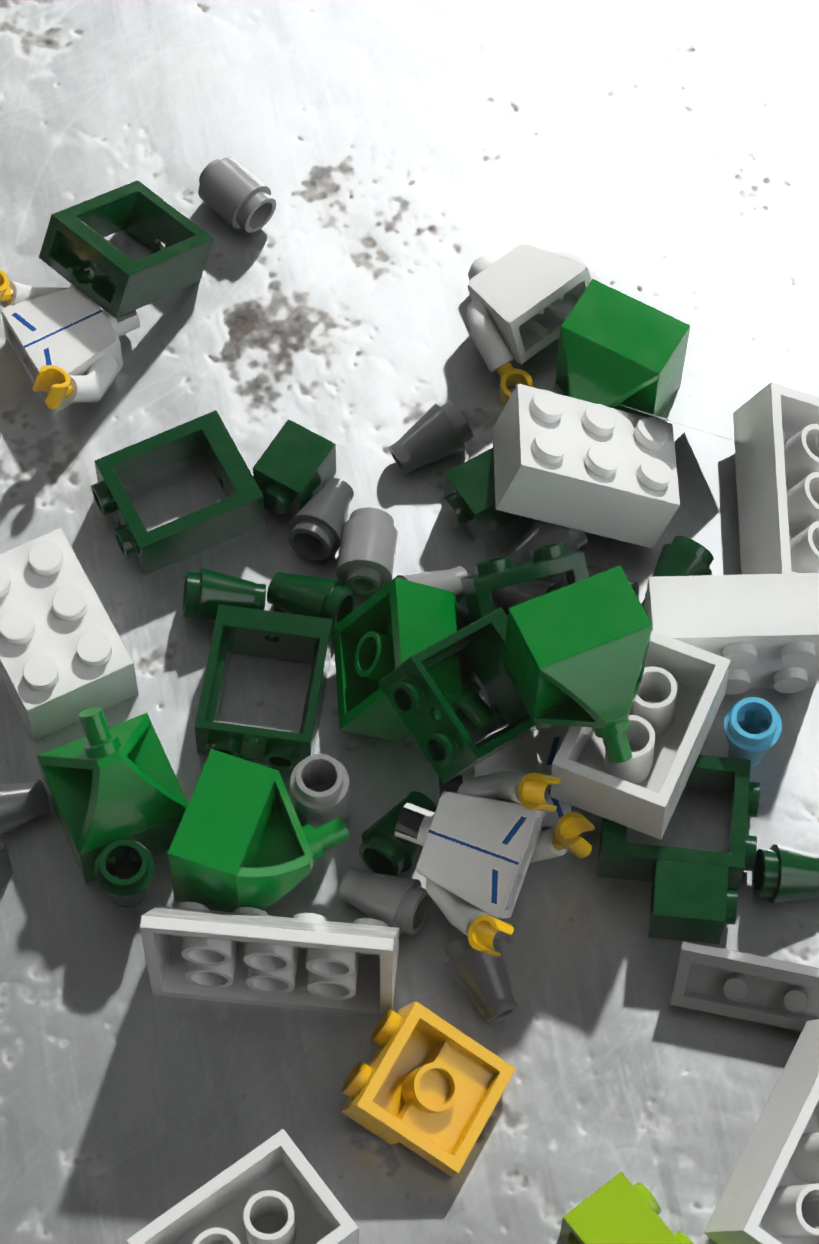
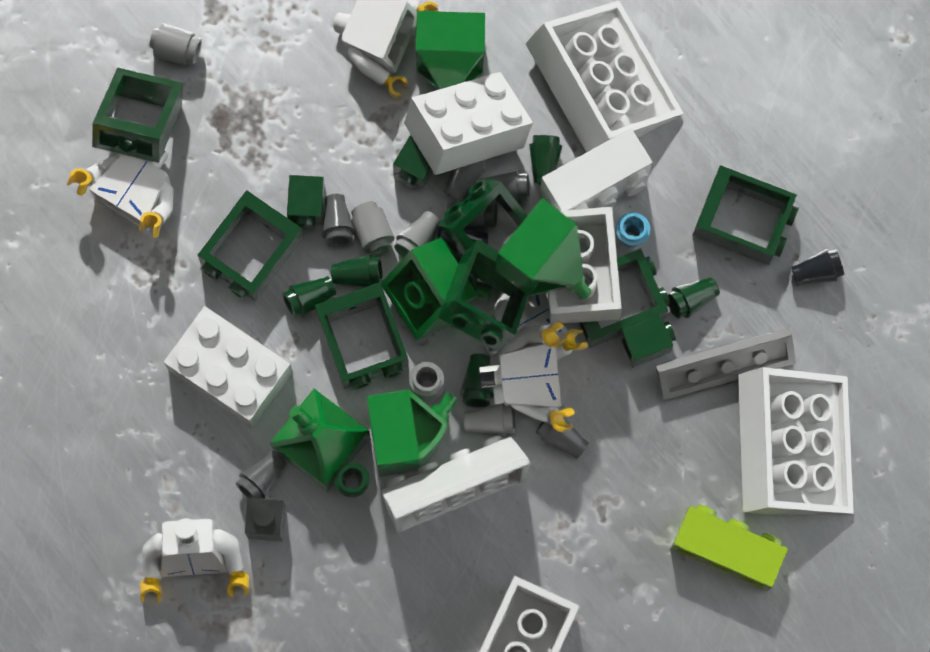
camera: 30 degrees left, 15 degrees up
yellow plate [341,1001,516,1176] -> none
dark grey cone [388,401,474,475] -> none
white sticker [620,404,741,443] -> none

